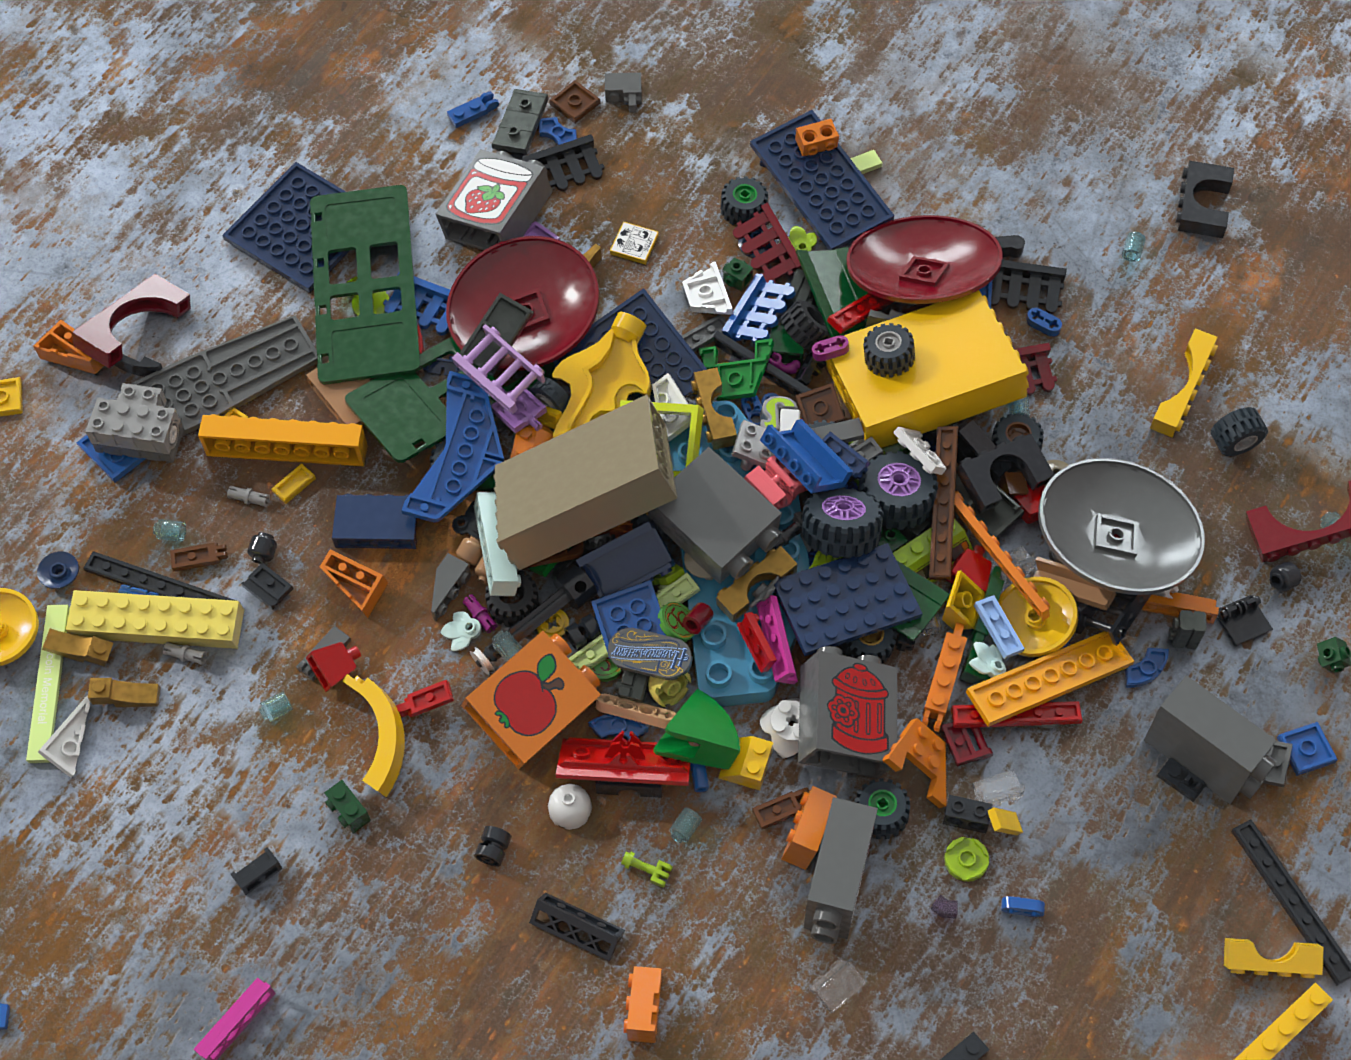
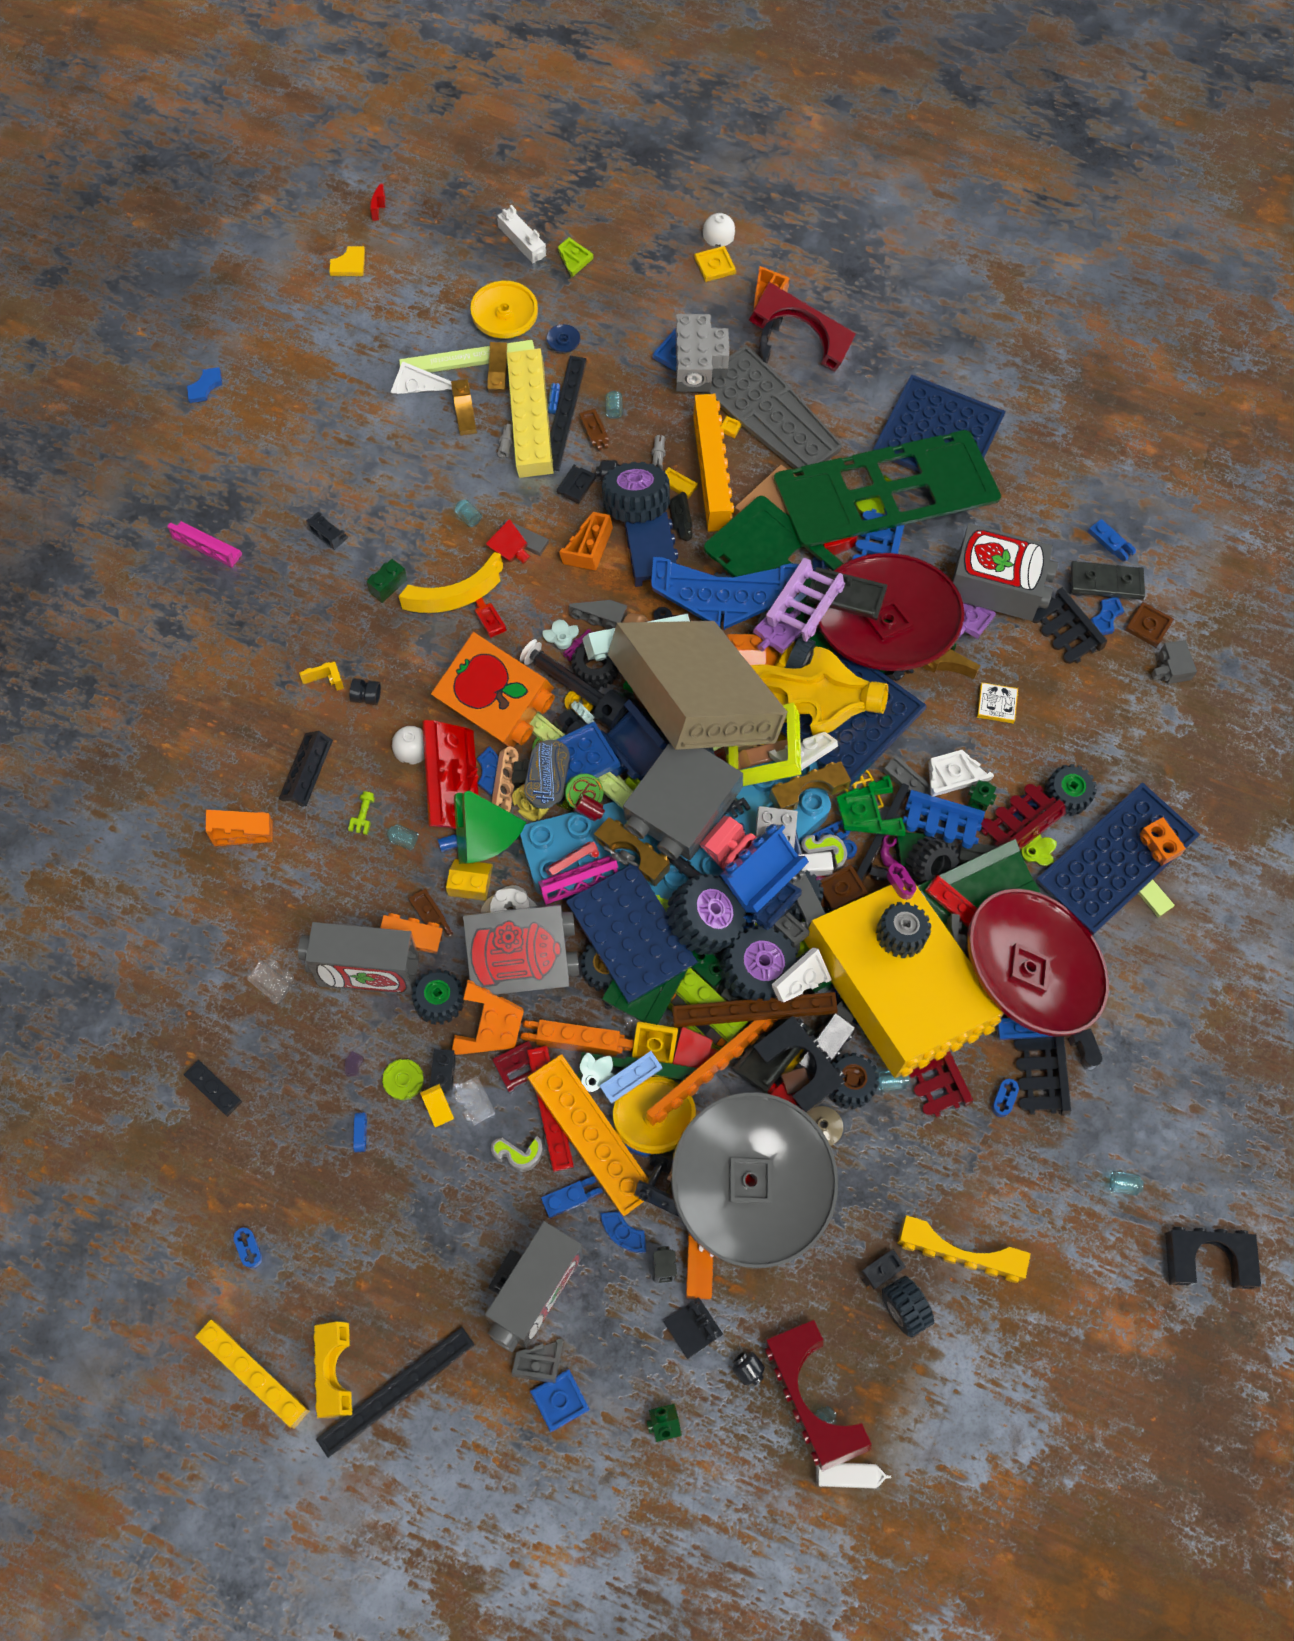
camera: 75 degrees right, 5 degrees up
clear light blue brick [492,630,523,662] -> none
none -> blue beam [234,1228,262,1269]
none -> yellow bracket [299,662,344,691]
none -> light grey animal [491,1136,543,1172]
none -> blue hinge [541,1176,603,1218]
none -> light aqua gear [571,701,595,724]
none -> black wheel [602,462,670,523]
none -> pearl dark grey hinge [670,492,693,541]
none -> black plate [861,1249,906,1289]

